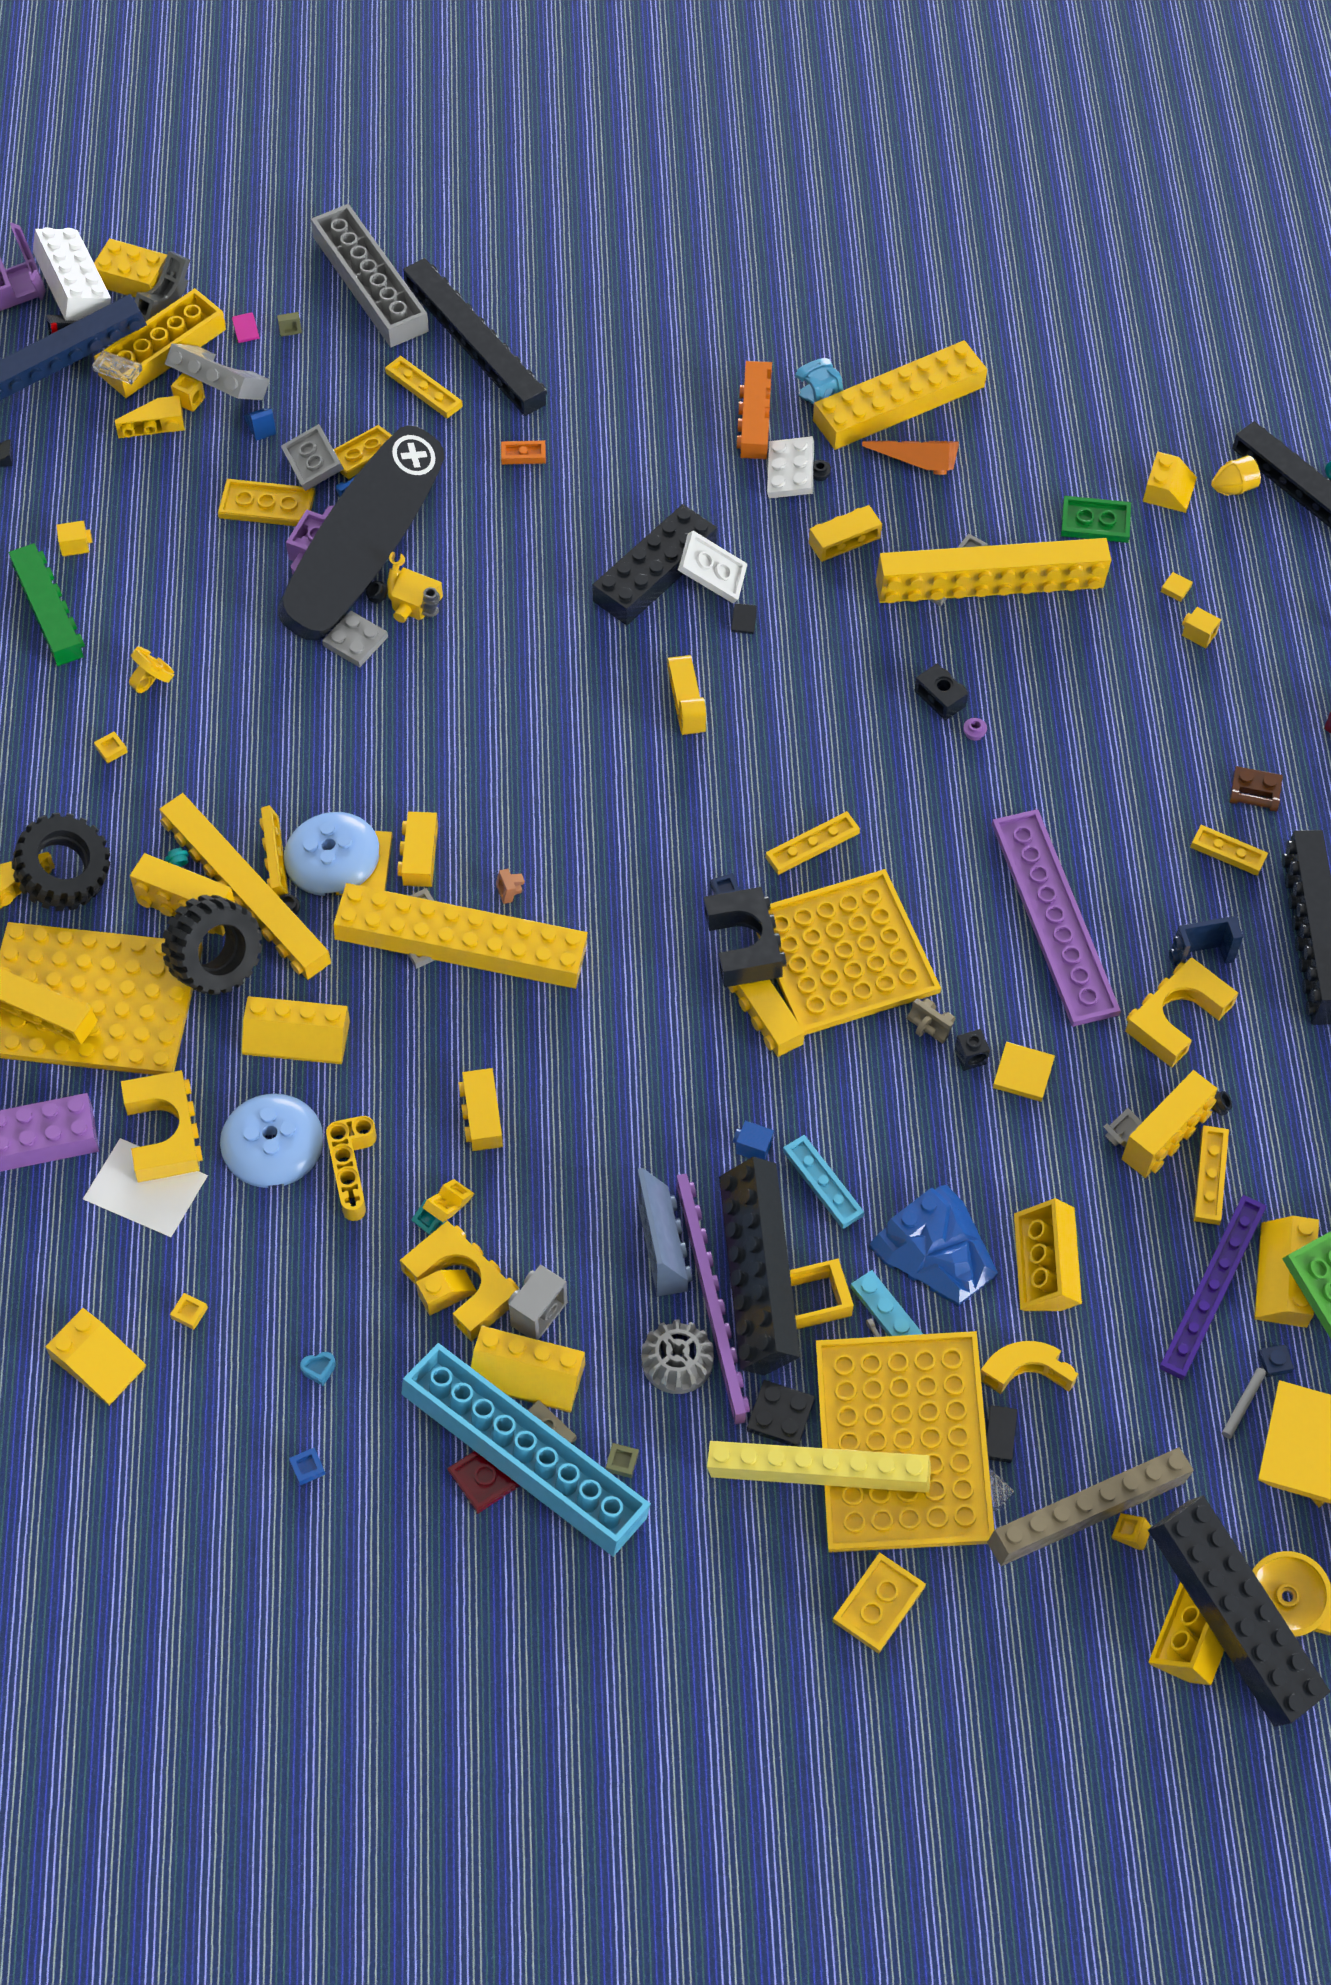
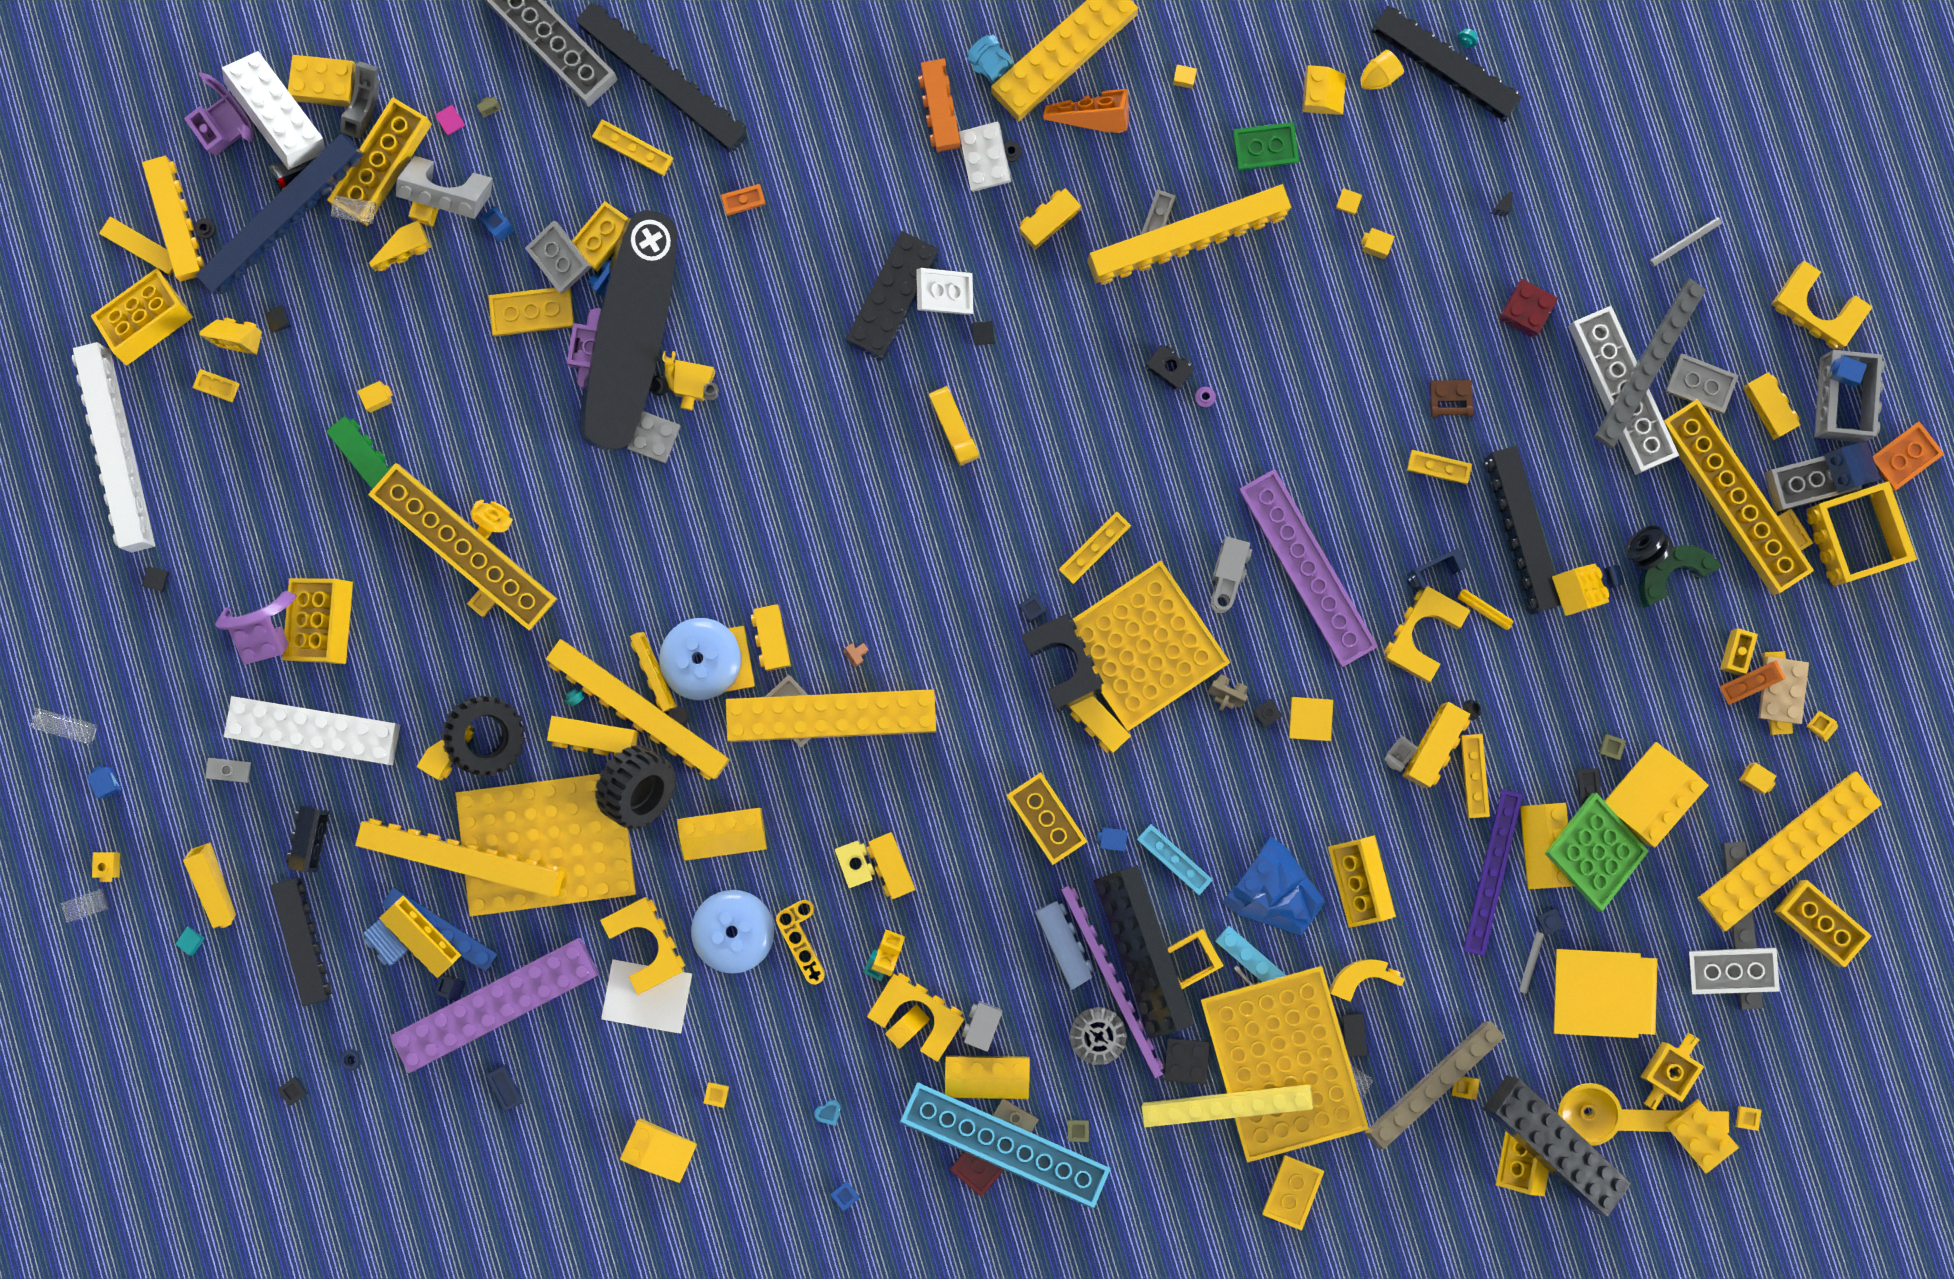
camera: 15 degrees left, 25 degrees up
none -> yellow brick [368,463,557,630]
none -> light yellow brick [835,841,875,888]
none -> yellow brick [1006,772,1087,865]
none -> yellow slope [1173,65,1197,89]
none -> light grey brick [1210,536,1252,613]
none -> yellow axle [1457,589,1513,630]

